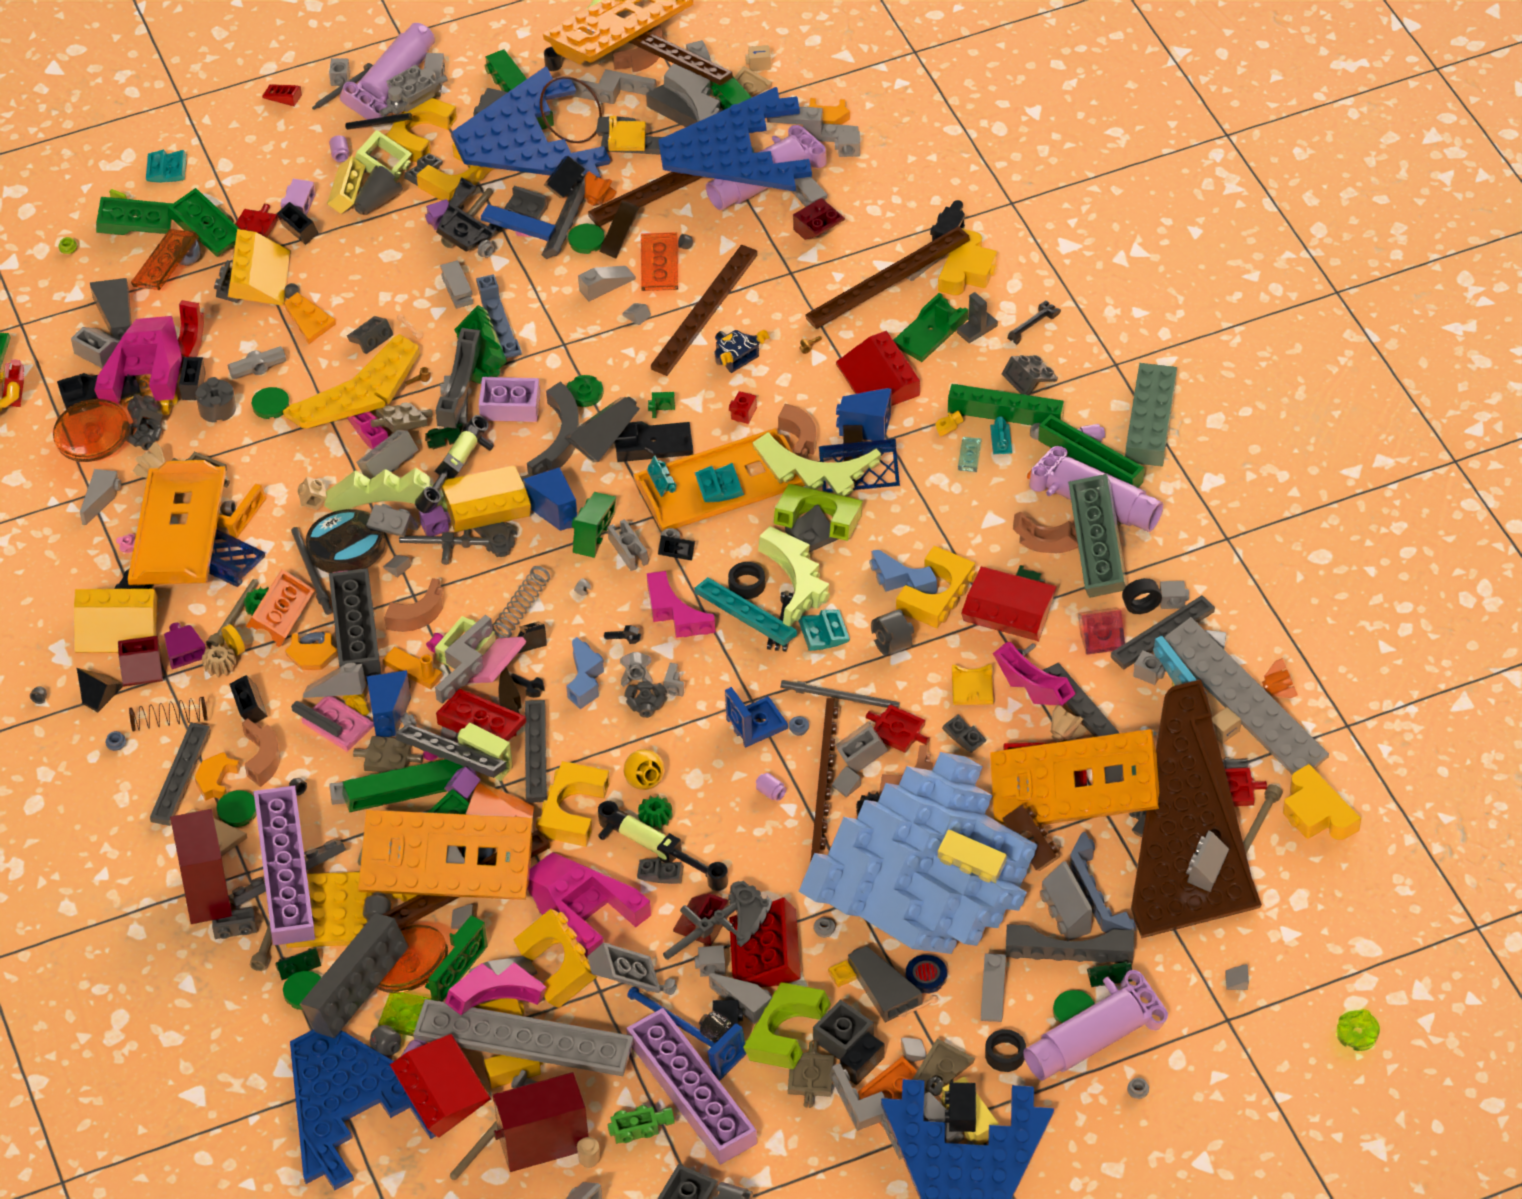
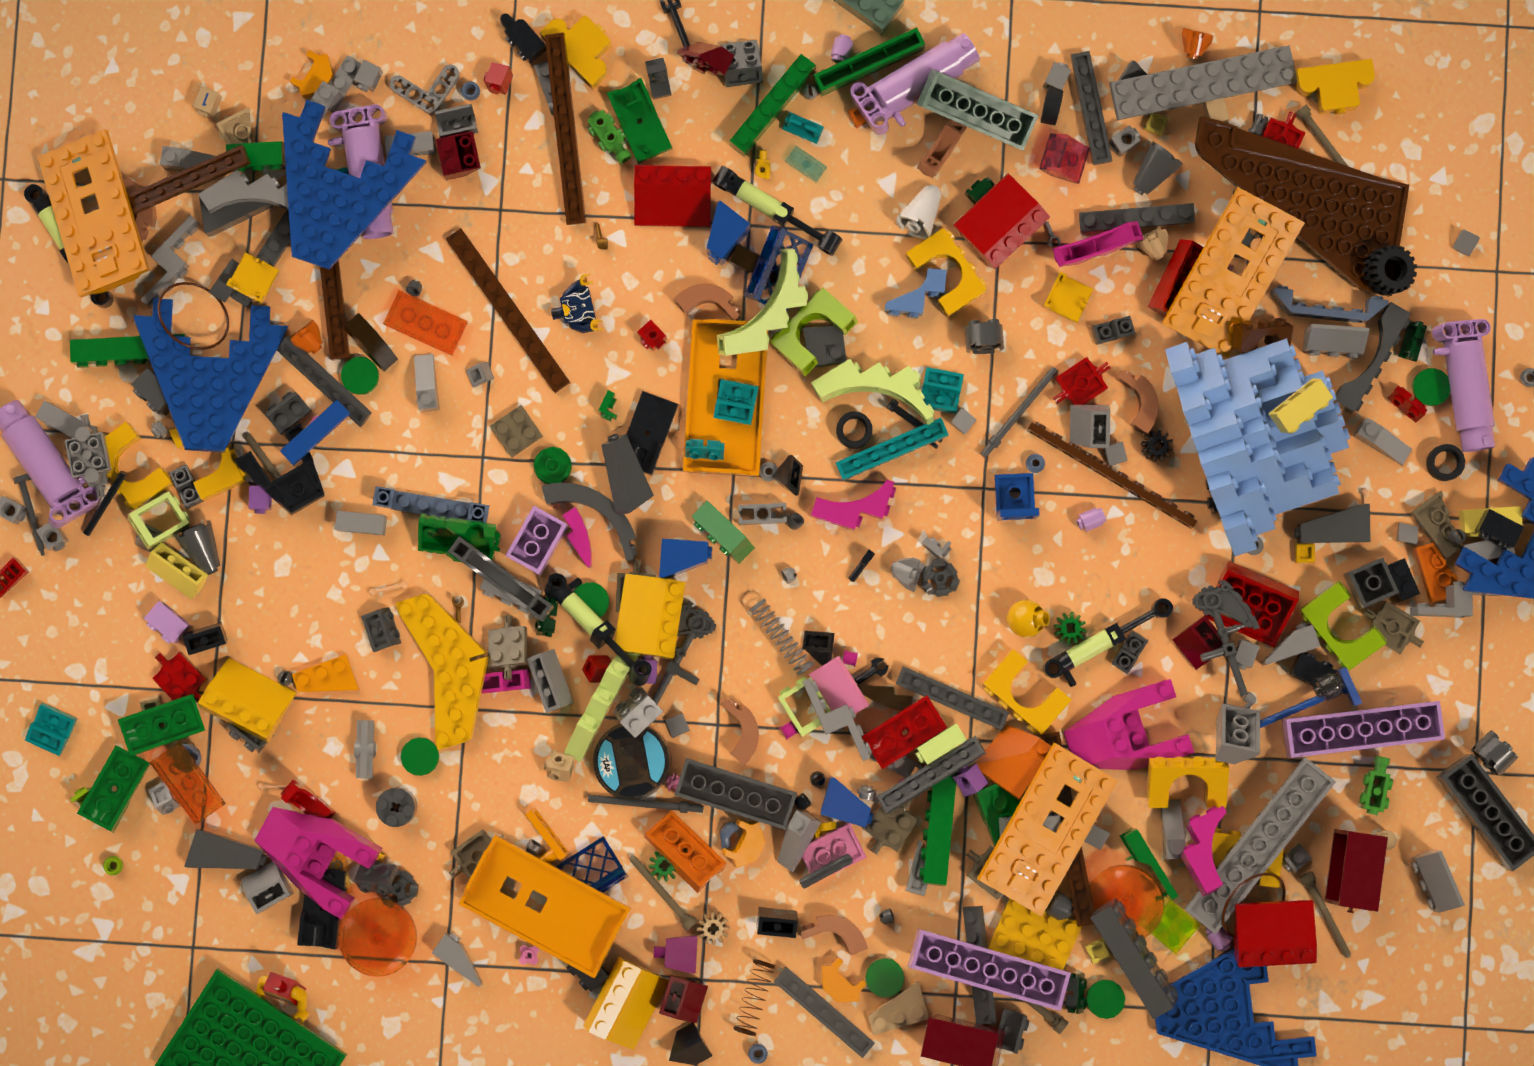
camera: 65 degrees left, 35 degrees up
tan brick [132,442,166,478] -> none
black brick [179,357,206,400] -> none
yellow piece [221,624,245,656] -> none
lavender brick [329,135,349,162] -> none
dark grey head [370,1025,402,1057] -> none
light orange piece [382,646,443,690] -> none
light grey plate [477,240,495,258] -> none
black brick [544,156,585,198] -> none
medium blue arch [566,637,604,709] -> none
tile [905,954,947,994] -> none
medium azure wing [1153,636,1207,695] -> none
light grey slope [1186,831,1229,892] -> none
none -> light grey brick [36,523,69,552]
none -> light grey bracket [148,781,180,815]
none -> light grey beam [390,64,460,115]
none -> dark grey bracket [435,104,478,138]
none -> sand blue plate [461,81,480,101]
none -> red brick [484,62,514,95]
none -> dark tan plate [490,405,544,458]
none -> dark pink slope [563,507,592,568]
none -> green tile [574,582,609,618]
none -> bright green brick [587,110,632,164]
none -> dark red slope [677,42,735,76]
none -> black piece [712,165,843,256]
none -> dark grey hinge [787,513,804,530]
none -> dark pink axle [843,649,858,667]
none -> white cone [896,185,942,239]
none -> light grey slope [950,407,976,435]
none -> dark grey cone [1132,141,1183,195]
none -> reddish brown piece [1222,873,1286,937]
none -> black tyre [1363,245,1417,296]
none -> red hinge [1387,385,1428,423]

